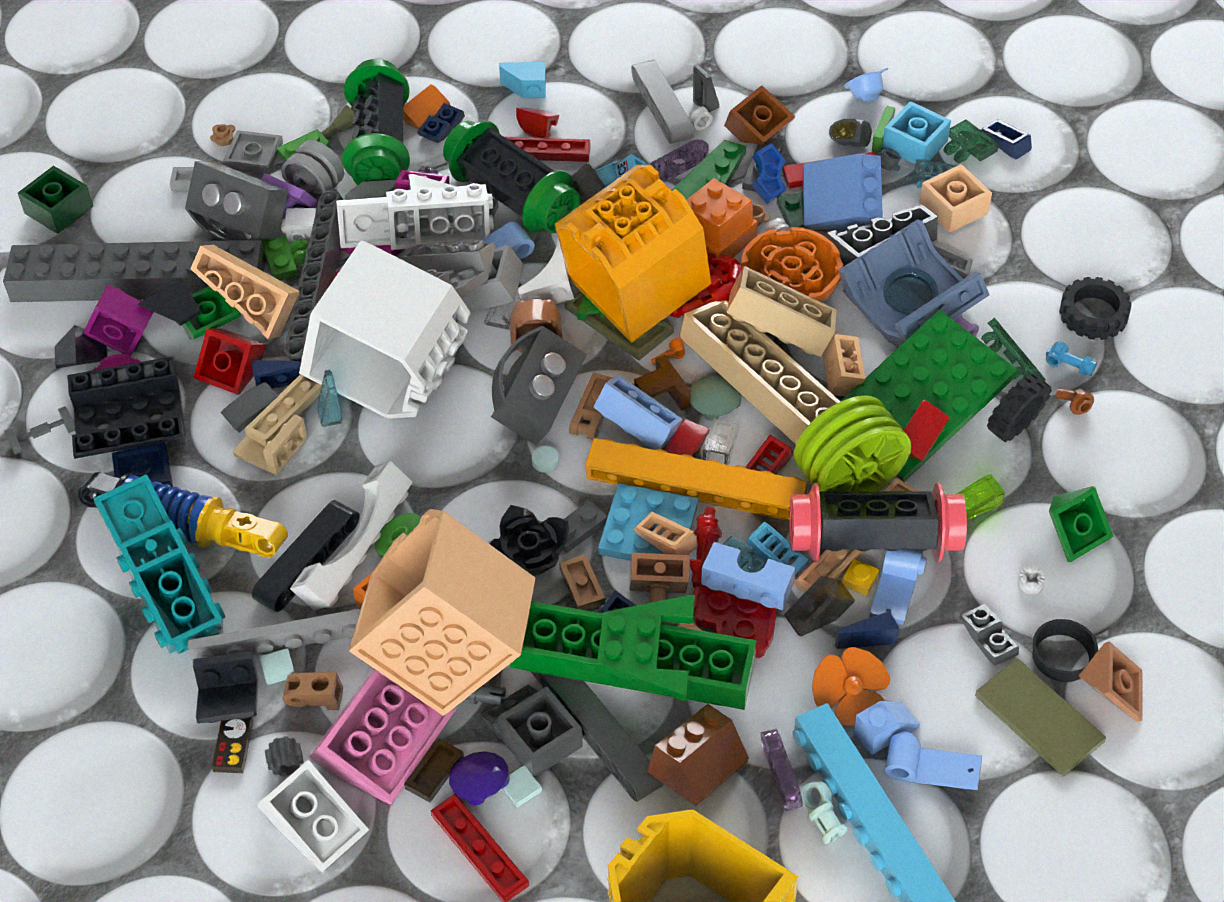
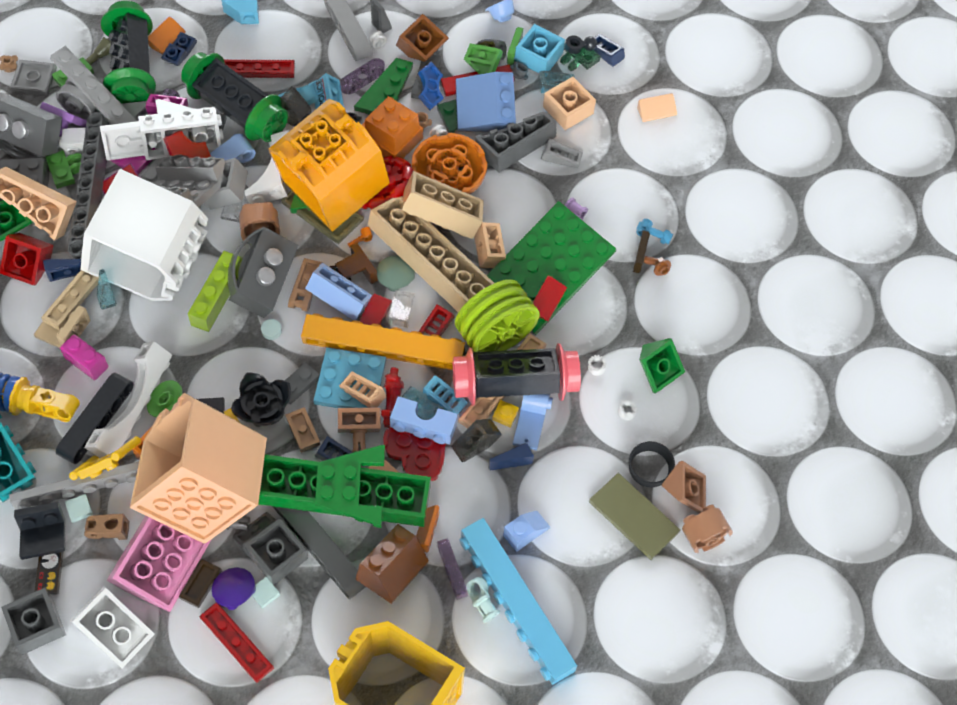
camera: 10 degrees left, 10 degrees up
dark grey slope [220,382,278,433] -> none
dark grey gear [265,736,304,777] -> none
red brick [516,108,559,138] -> none
orange piece [812,647,890,727] -> none
sand blue panel [838,219,990,345] -> none
light blue door [885,731,982,790] -> none
clear neon green slope [956,474,1005,520] -> none
dark grey slope [961,604,1019,666] -> none
clear green plate [981,317,1046,381] -> none
black tyre [987,373,1052,442] -> none
black tyre [1059,277,1132,340] -> none
none -> dark grey brick [1,588,66,655]
none -> light grey plate [50,45,137,124]
none -> dark pink brick [60,334,109,381]
none -> yellow plate [69,436,141,480]
none -> red tile [163,131,211,158]
none -> lime brick [187,251,242,332]
none -> orange slope [416,505,440,553]
none -> bright green wing [464,43,503,75]
none -> black plate [565,35,597,54]
none -> white bush [588,355,606,375]
none -> dark brown tile [633,230,650,273]
none -> light nougat slope [637,93,677,122]
none -> nougat brick [682,504,733,553]

